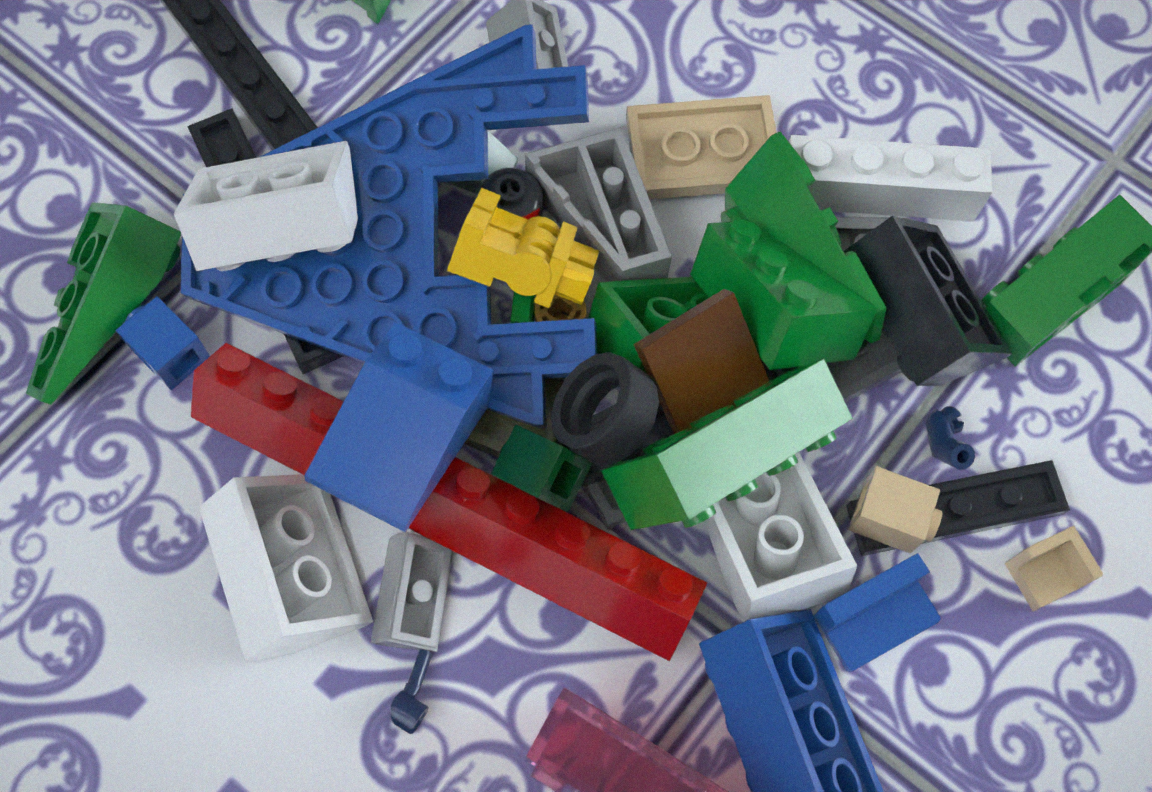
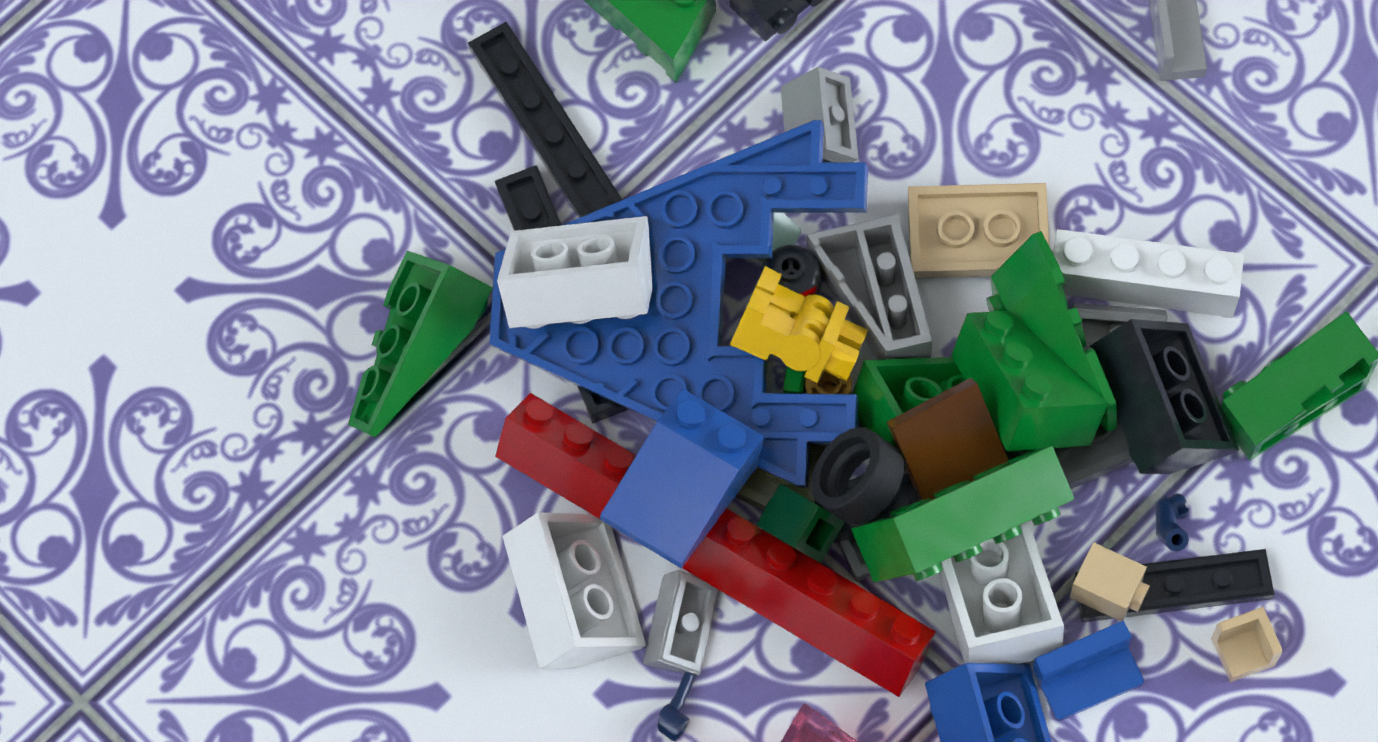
camera: 15 degrees right, 0 degrees up
blue brick [116,296,210,390] -> none

